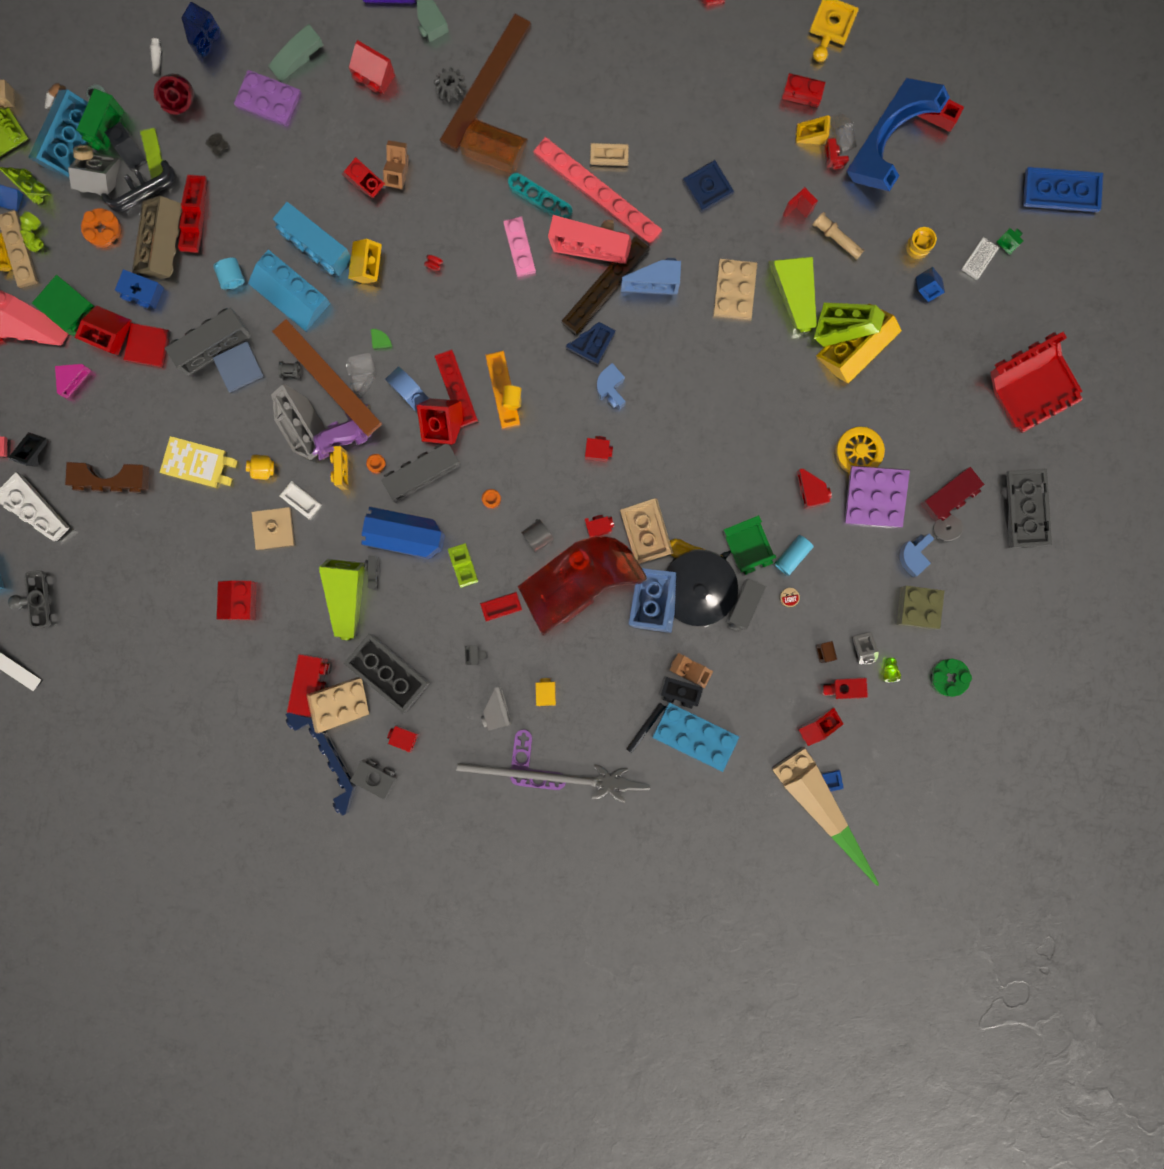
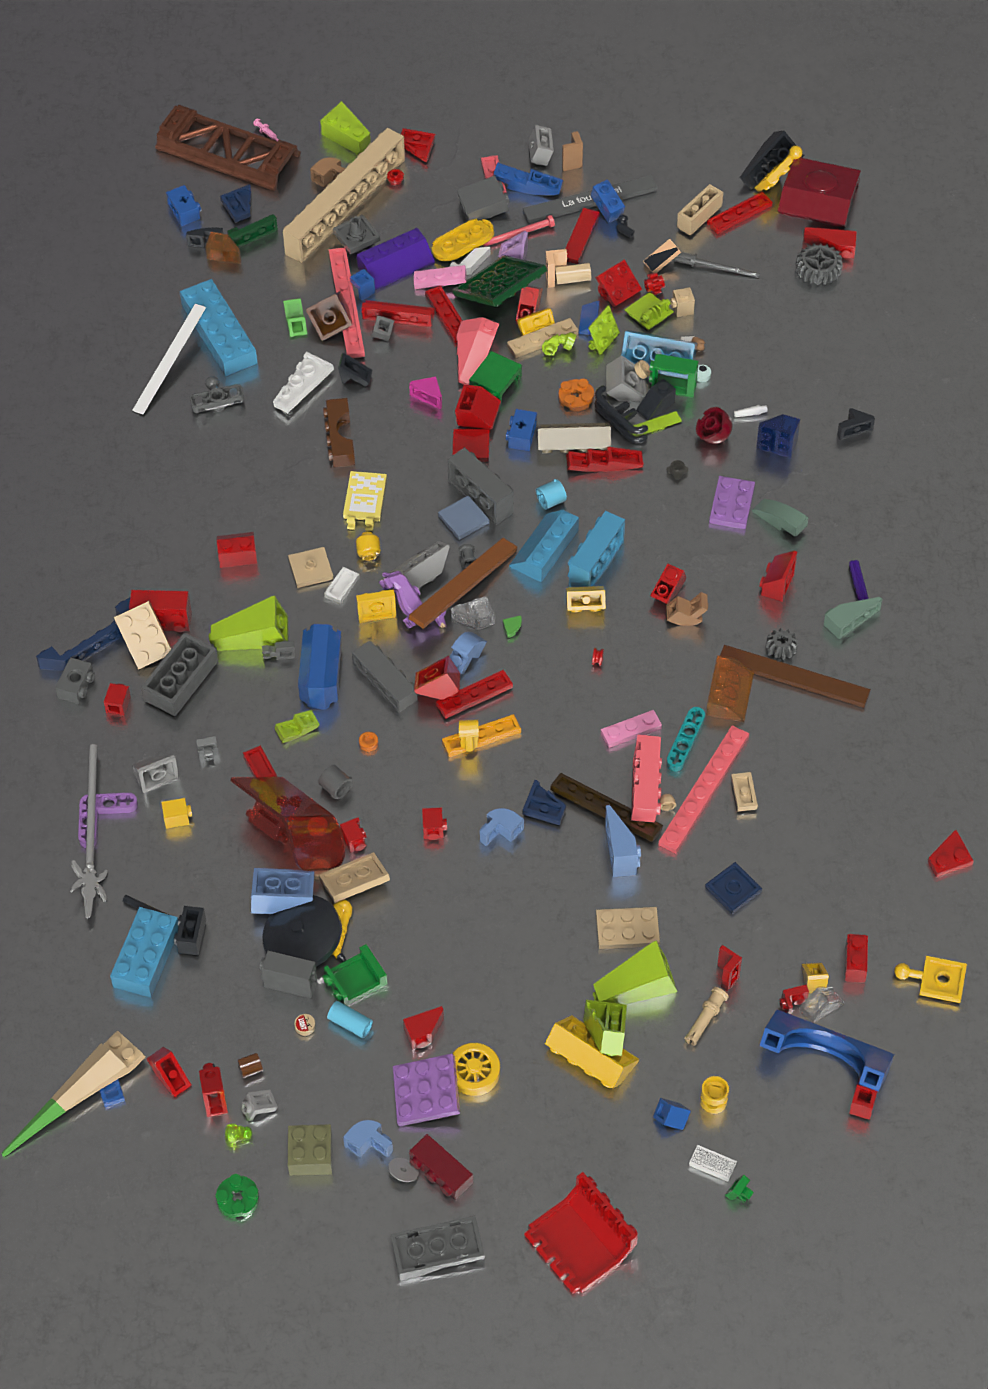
camera: 80 degrees right, 30 degrees down
orange tile [366,454,386,474] -> none
medium nougat brick [670,653,713,688] -> none
blue plate [1023,167,1103,212] -> none

